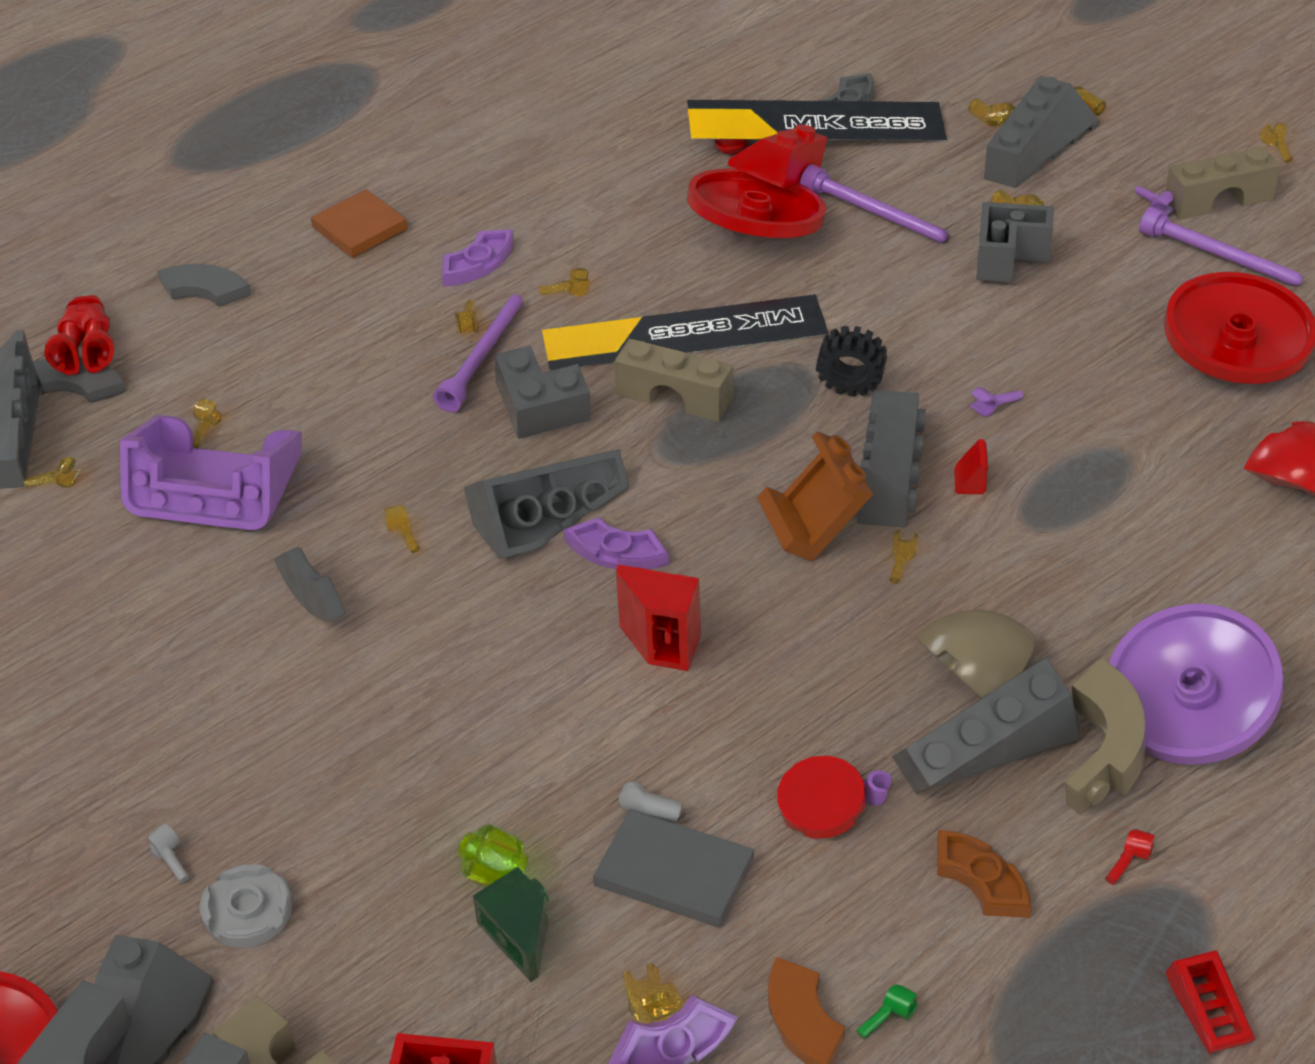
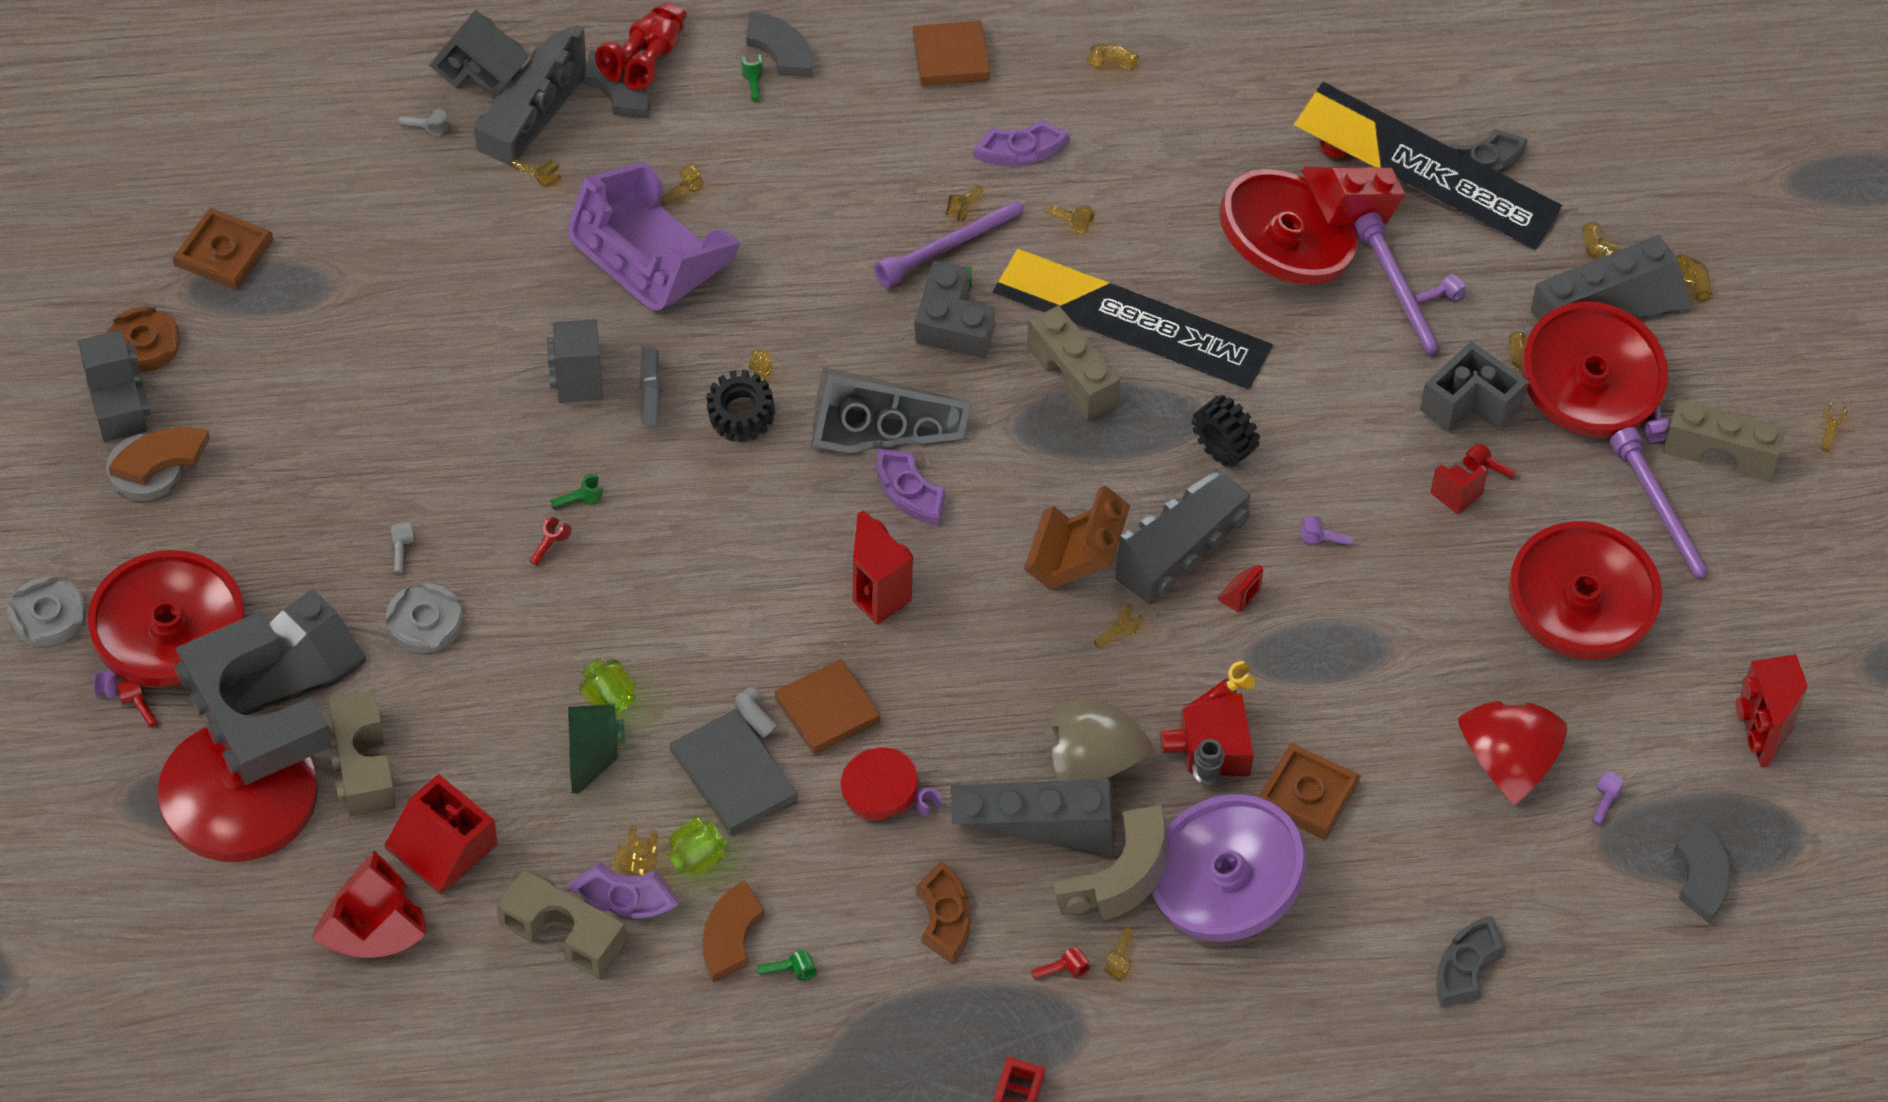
camera: 30 degrees right, 10 degrees up
none -> red hand [529,517,571,566]
none -> dark grey brick [547,319,603,403]
none -> green hand [550,474,603,509]
none -> clear neon green head [666,817,728,877]
none -> black tyre [706,370,775,442]
none -> green hand [741,54,763,102]
none -> dark orange tile [775,659,881,755]
none -> clear yellow arm [1086,44,1140,70]
none -> clear yellow hand [1104,928,1133,981]
none -> red torso [1160,661,1255,785]
none -> dark orange tile [1258,743,1361,840]
none -> medium lavender hand [1414,274,1466,304]
none -> red panel [1430,464,1488,515]
none -> red hand [1462,444,1516,479]
none -> red dish [1521,302,1668,437]

